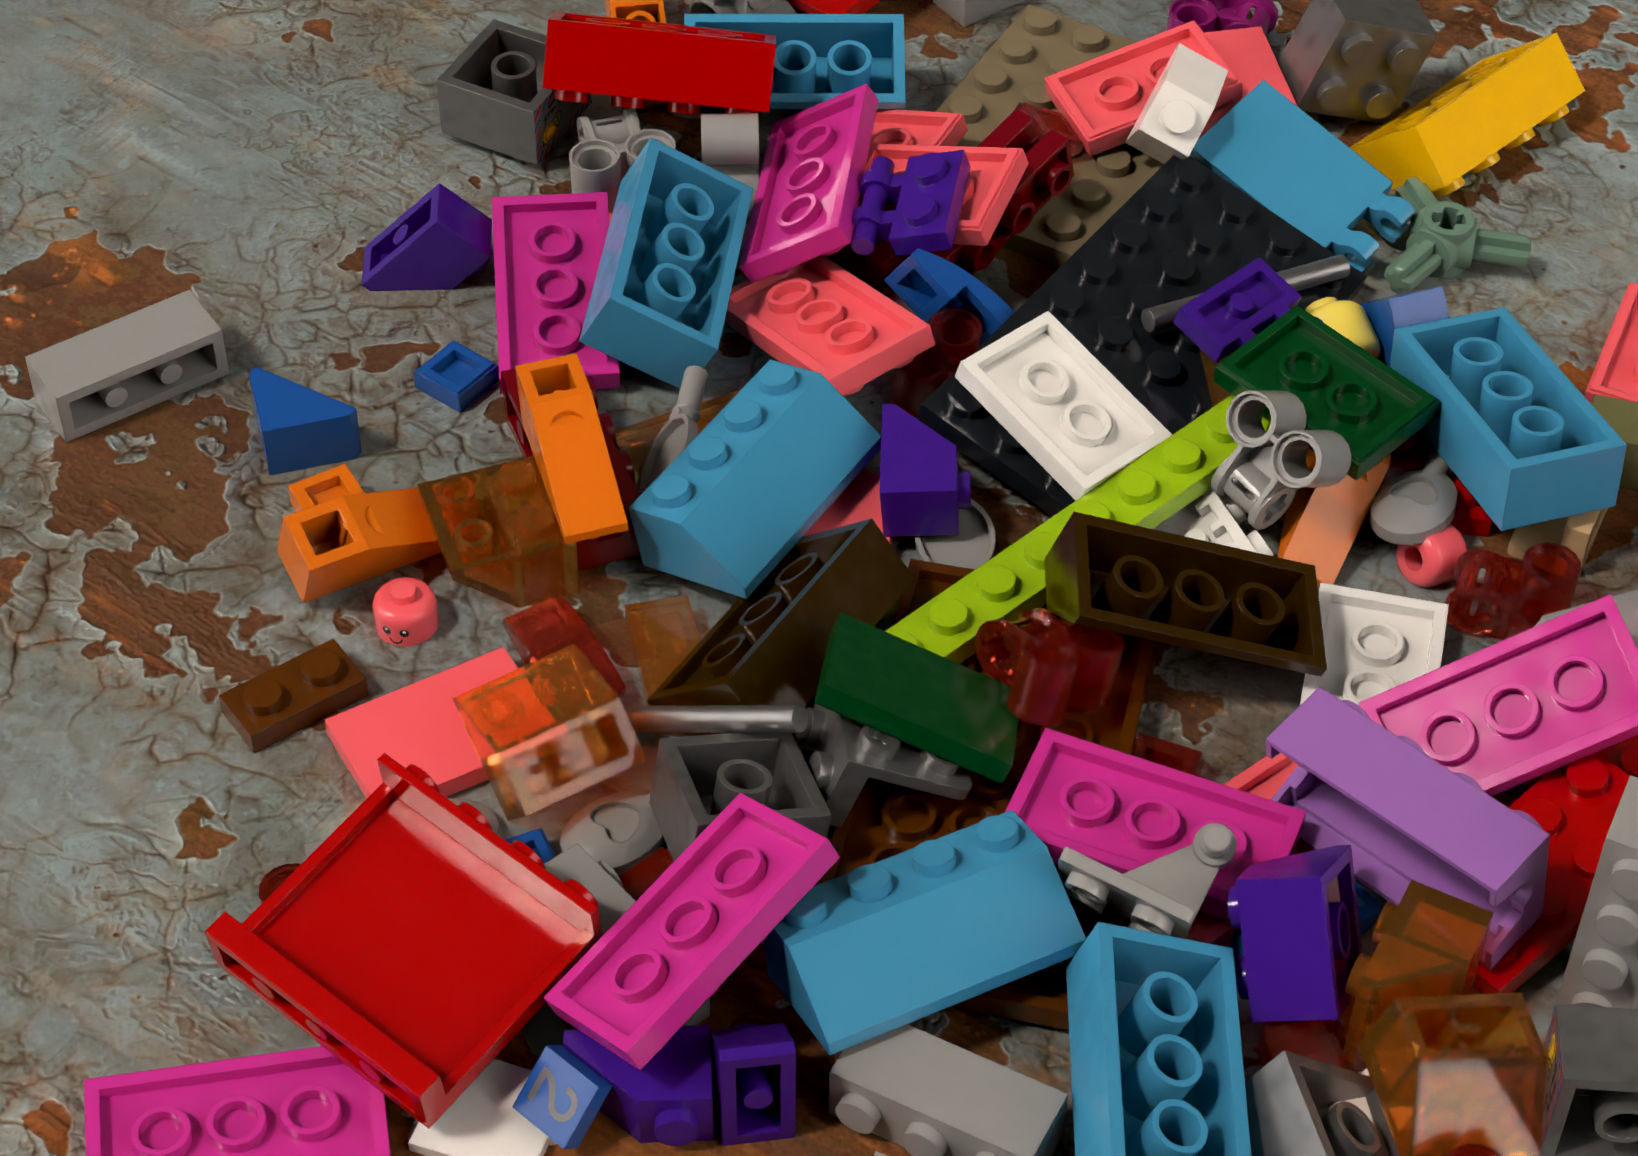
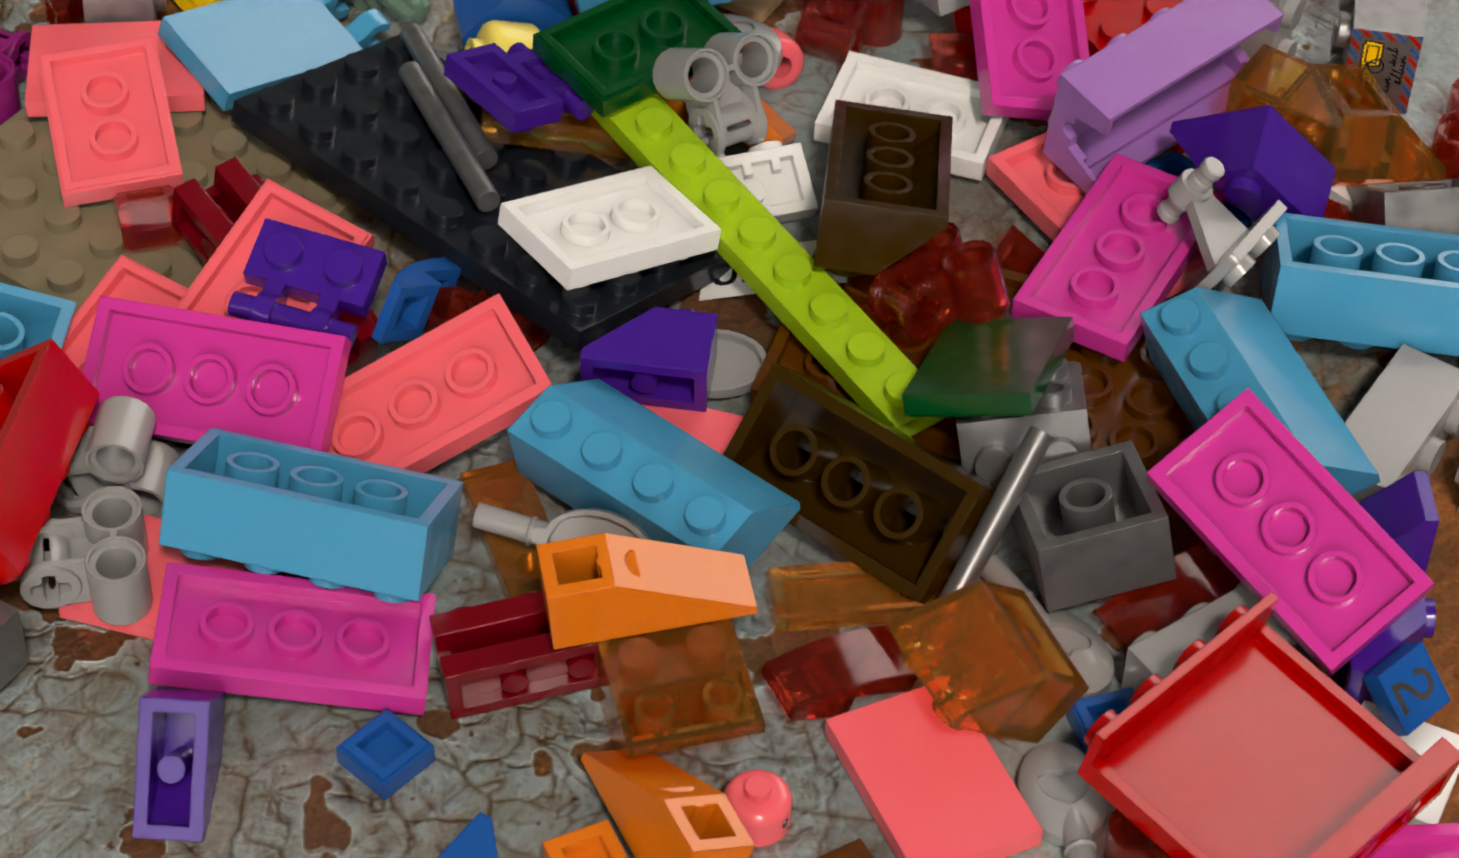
camera: 85 degrees left, 0 degrees up
white slope [1125,43,1228,164] -> none
none -> flat silver bar [399,61,500,212]

